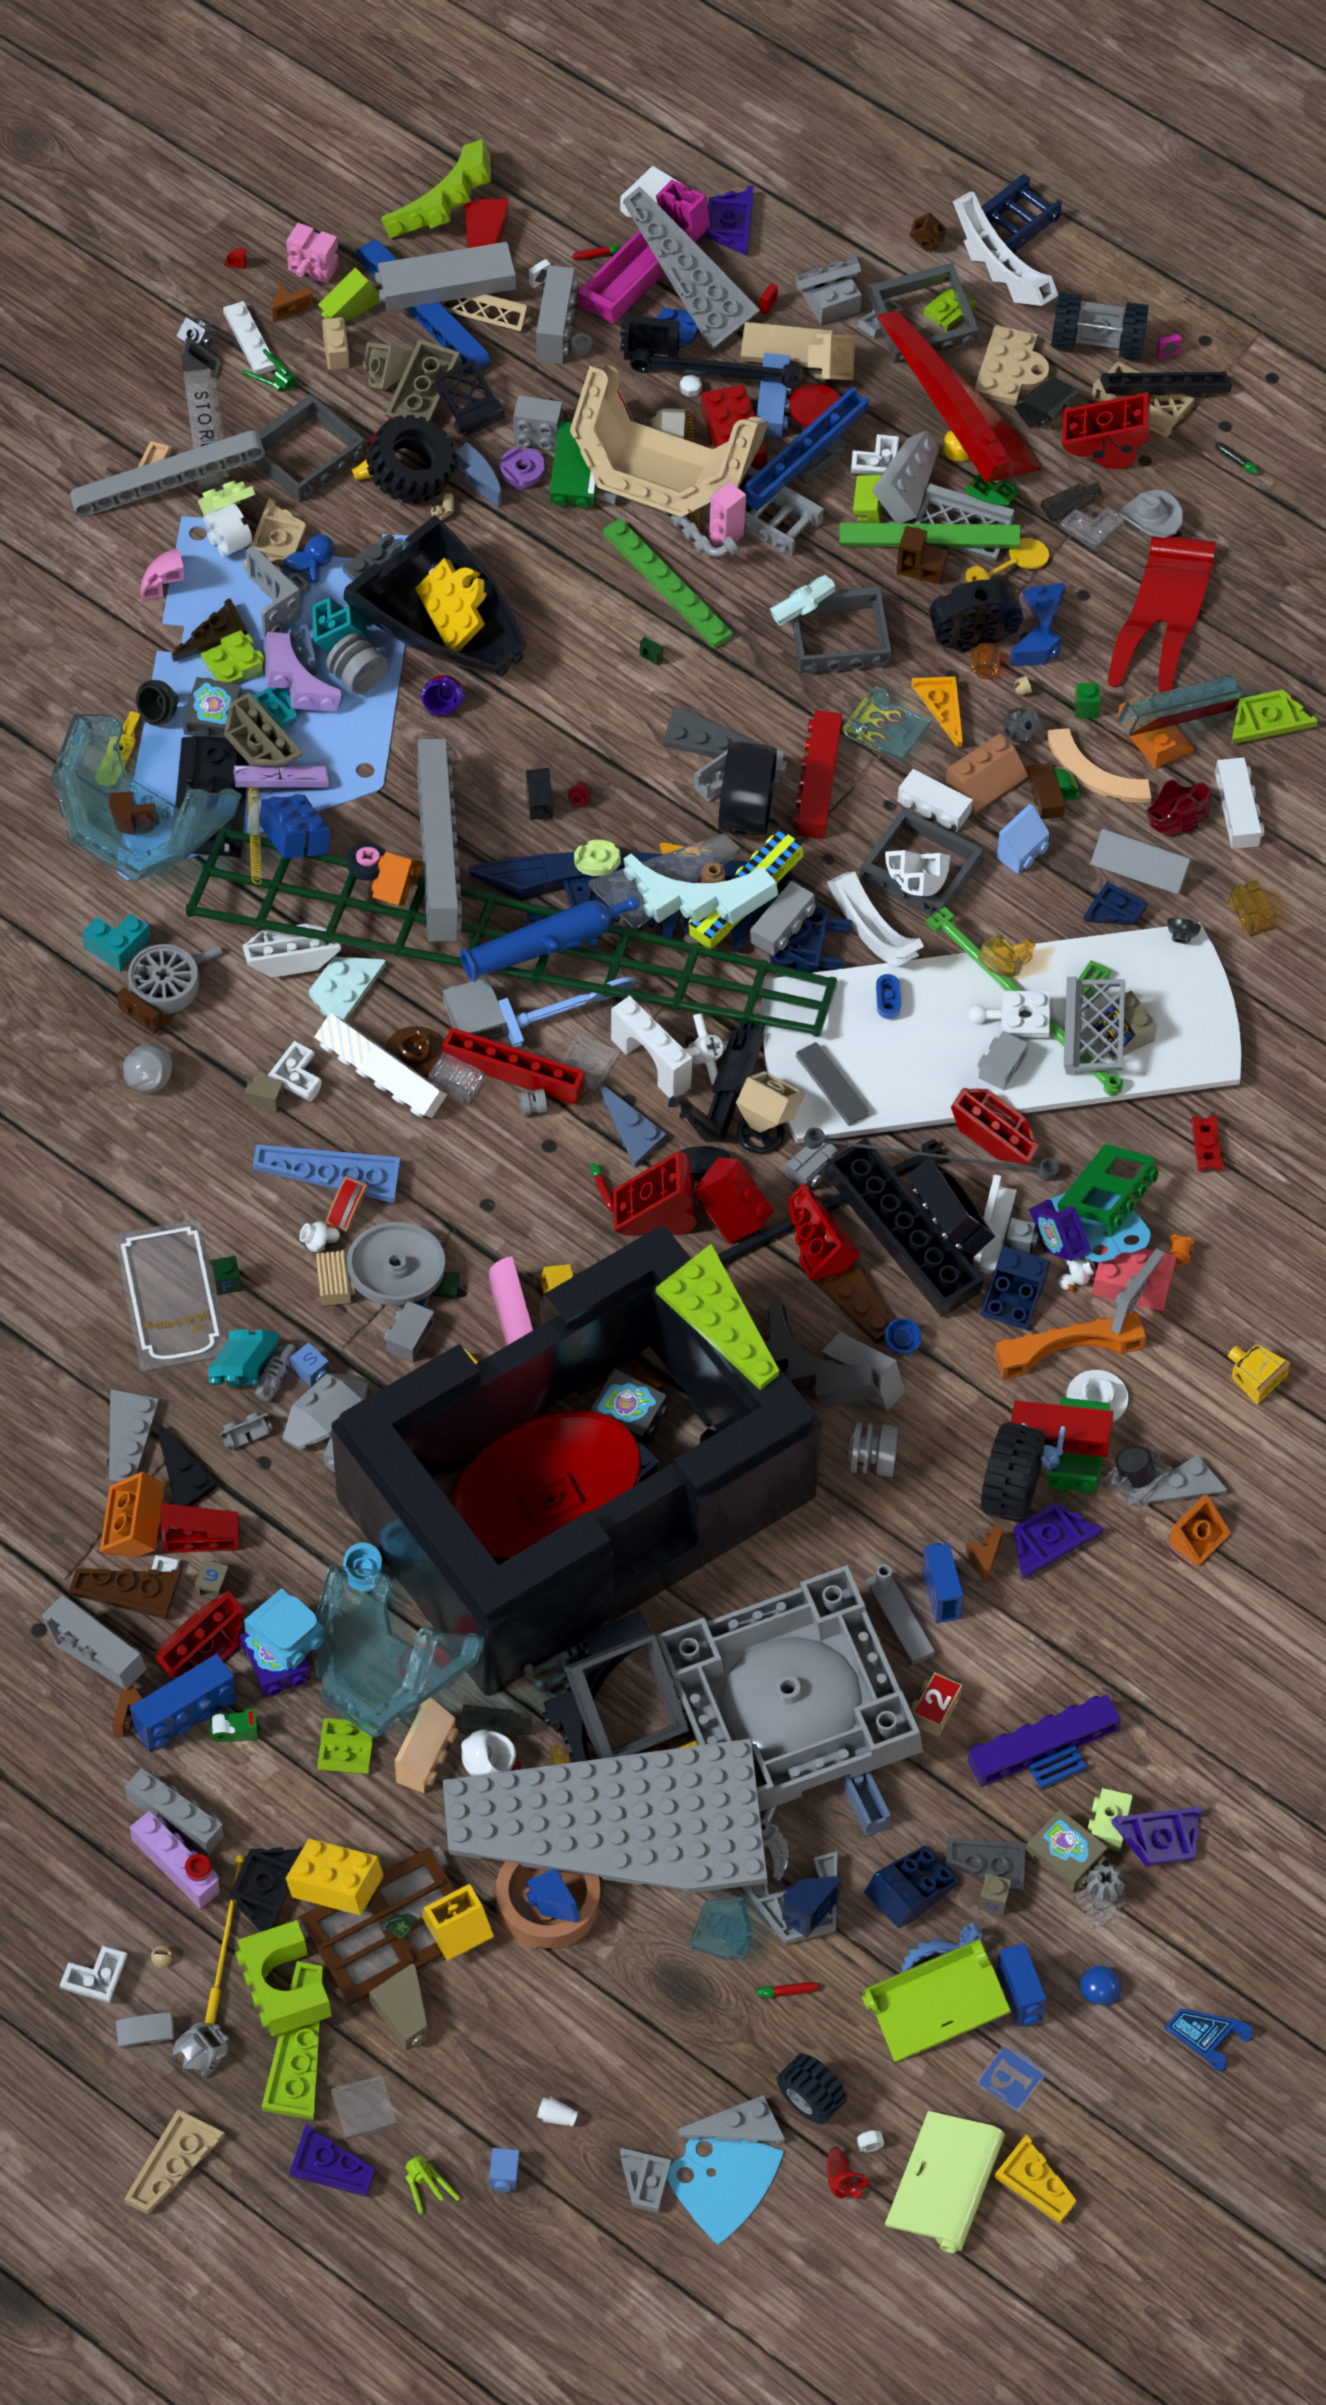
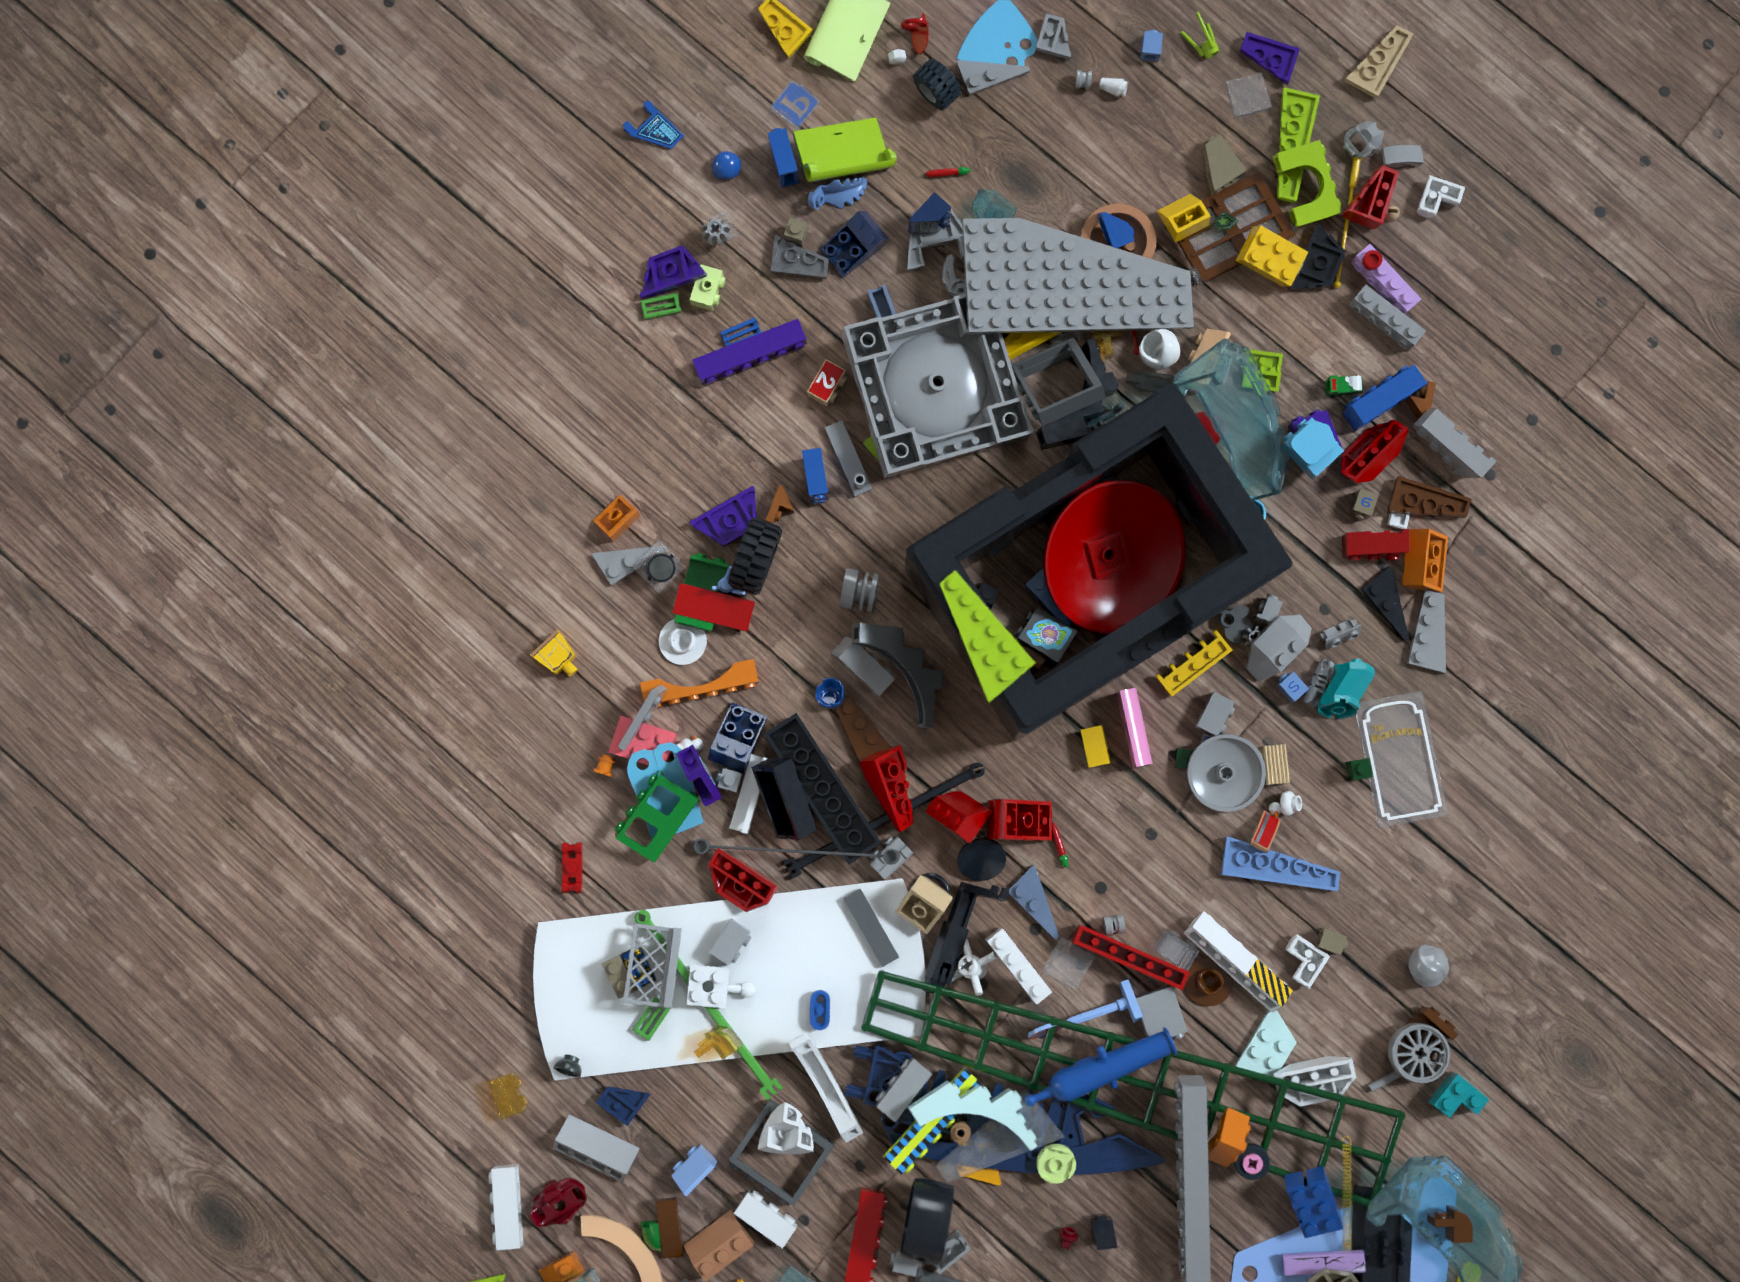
camera: 175 degrees left, 25 degrees up
dark tan panel [1025,1809,1108,1892] -> none
none -> bright green tile [641,293,682,320]
none -> light grey wheel [1075,70,1092,90]
none -> red wedge [1340,165,1399,230]

